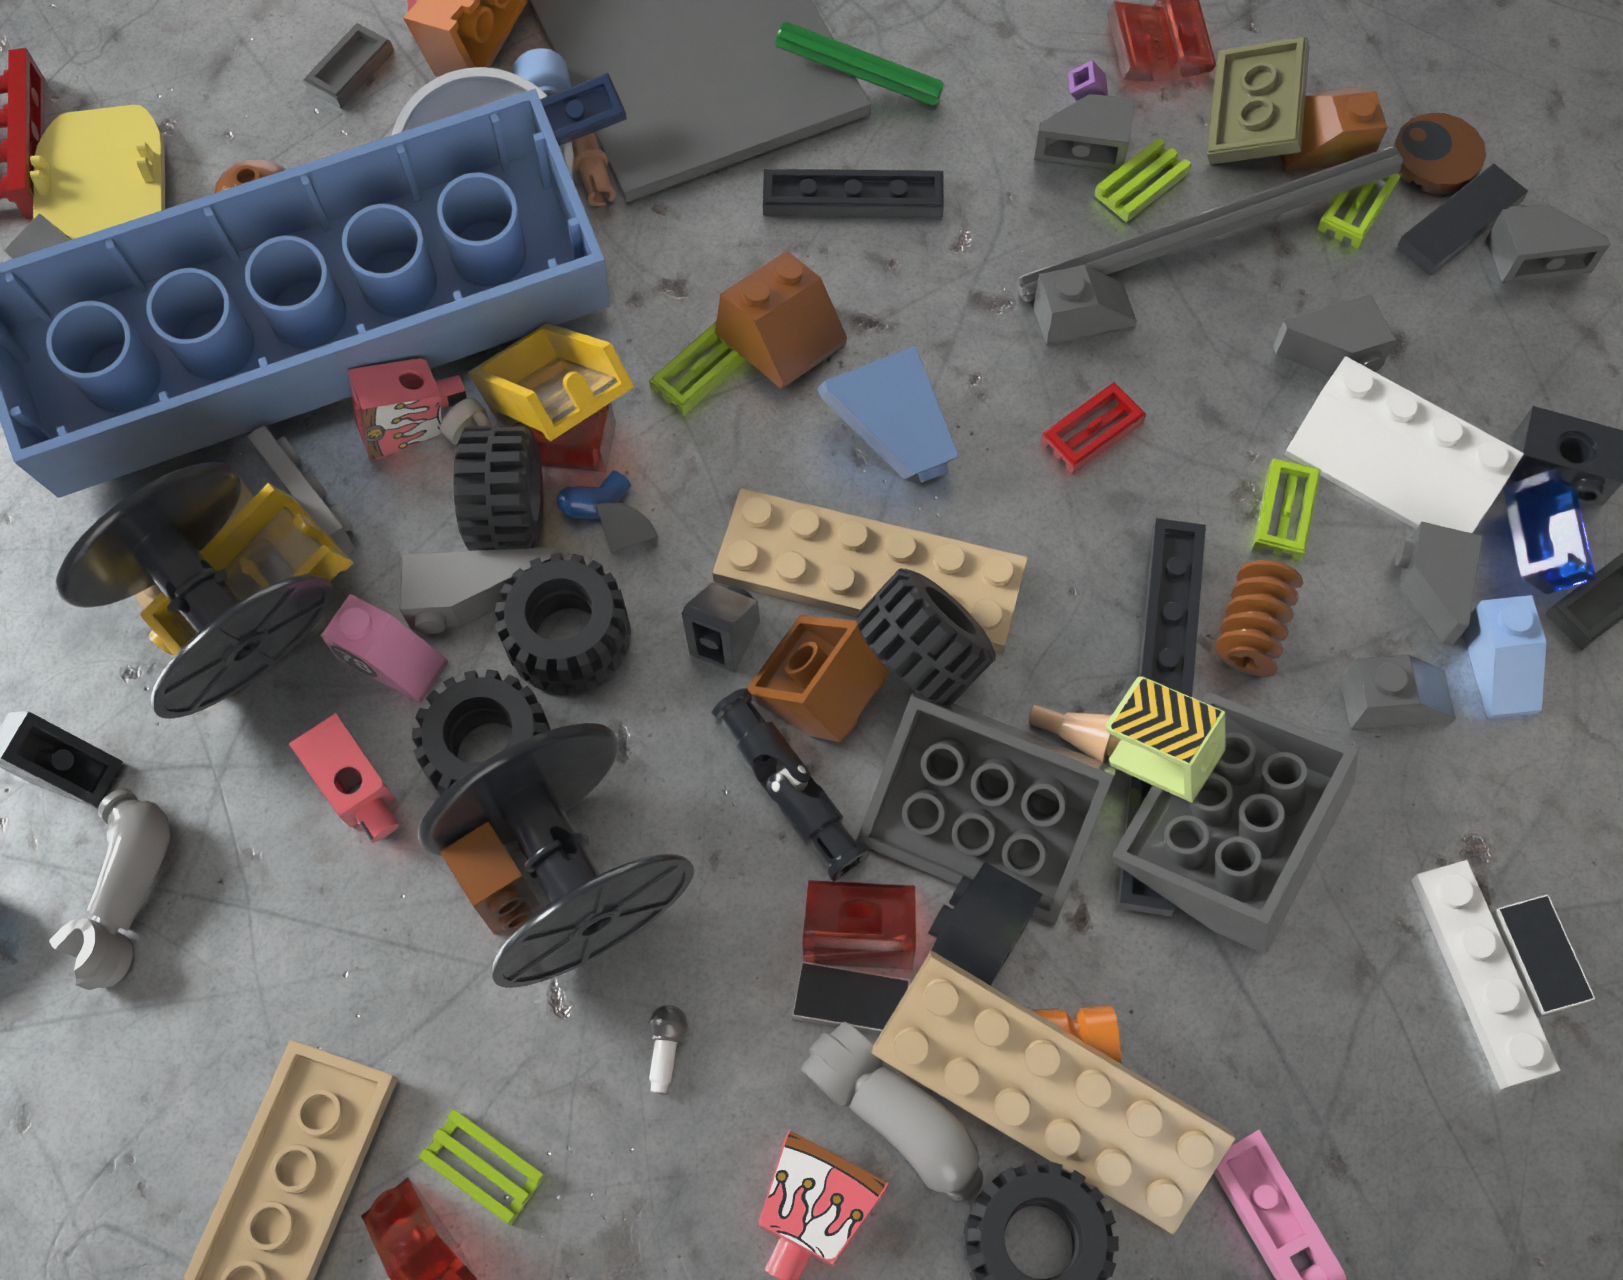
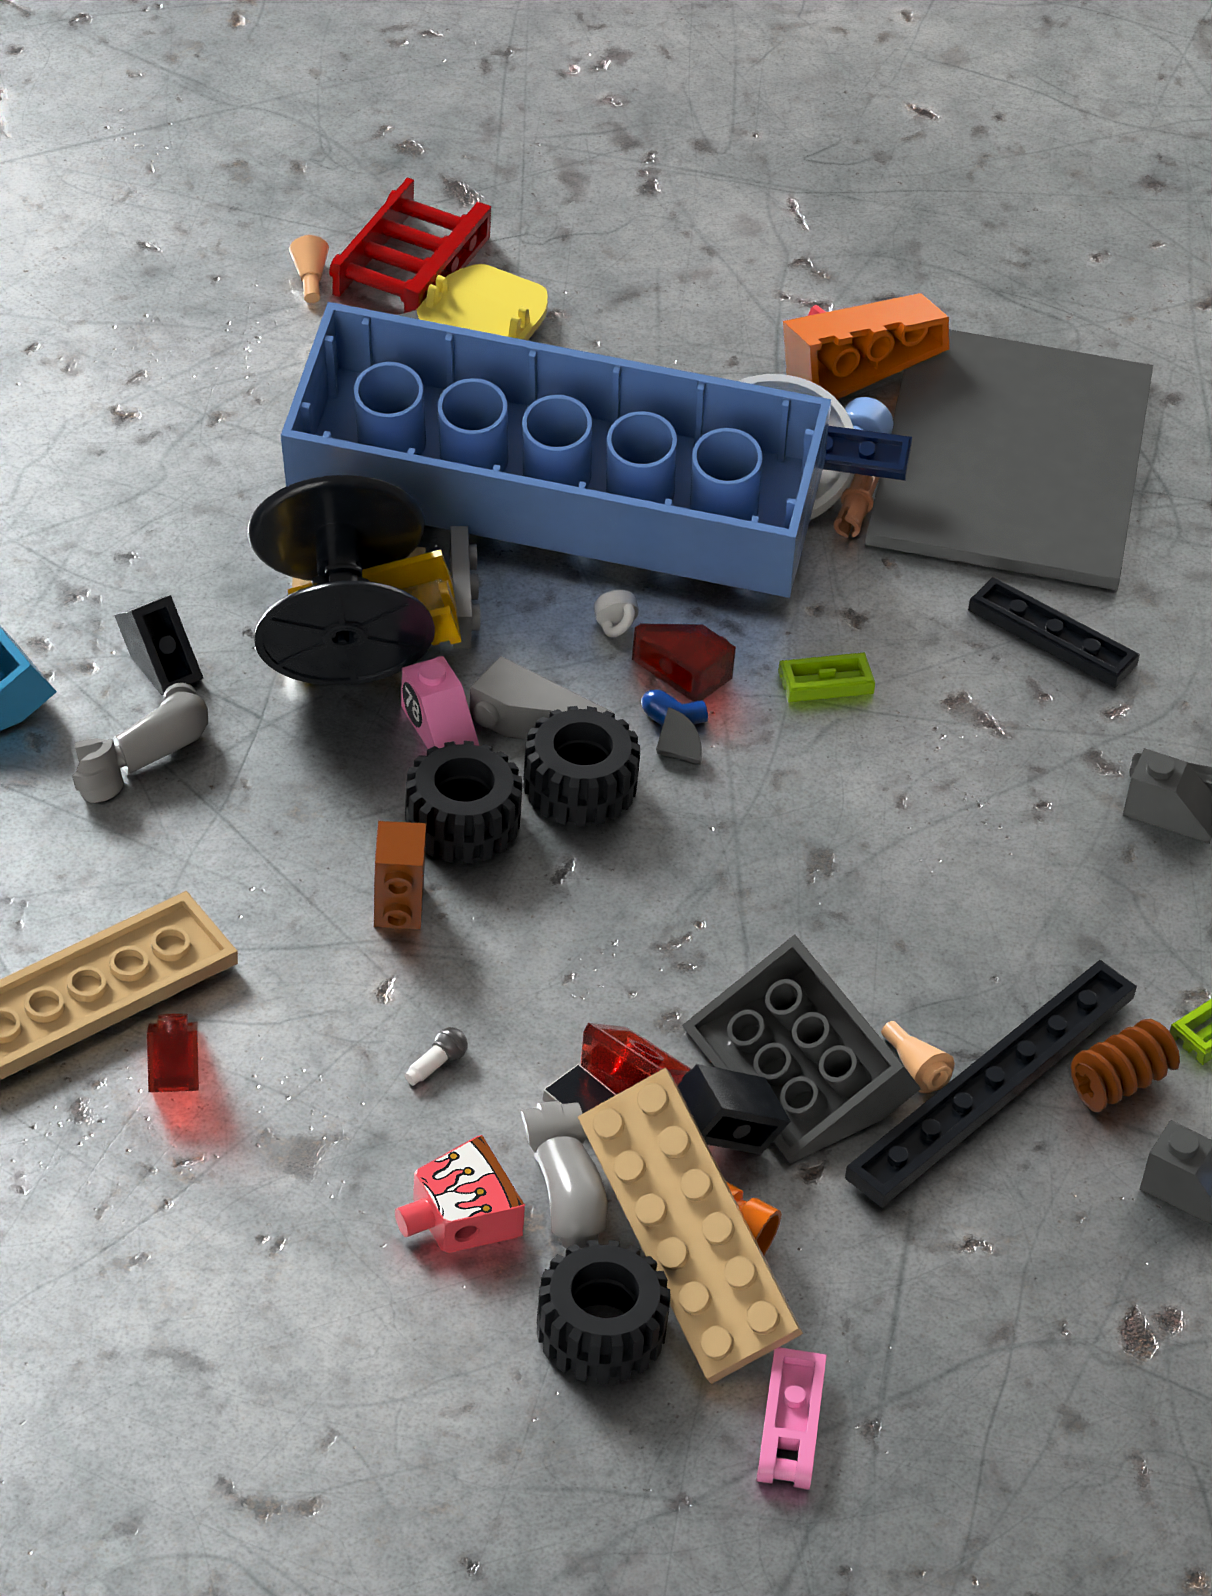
camera: 30 degrees right, 20 degrees down
coral torso [289,713,399,843] -> none
dark grey tile [303,23,394,109] -> none
coral torso [347,358,467,461] -> none
black piece [418,723,694,988] -> none
lime tile [418,1109,546,1226] -> none
black tyre [453,425,543,551] -> none
yellow door [468,323,635,441] -> none
black slope [681,583,760,673] -> none
black piece [711,688,870,881] -> none
tan plate [712,488,1028,653] -> none
dark orange slope [715,251,847,389] -> none
dark orange slope [747,615,890,742] -> none
green axle [775,21,944,106] -> none
medium blue slope [817,346,959,483] -> none
black tyre [856,568,996,706] -> none
red tile [1040,382,1146,474] -> none
piece [1106,677,1225,803] -> none
dark grey slope [1112,691,1359,955] -> none
white plate [1411,860,1561,1090] -> none
black tile [1491,894,1595,1017] -> none

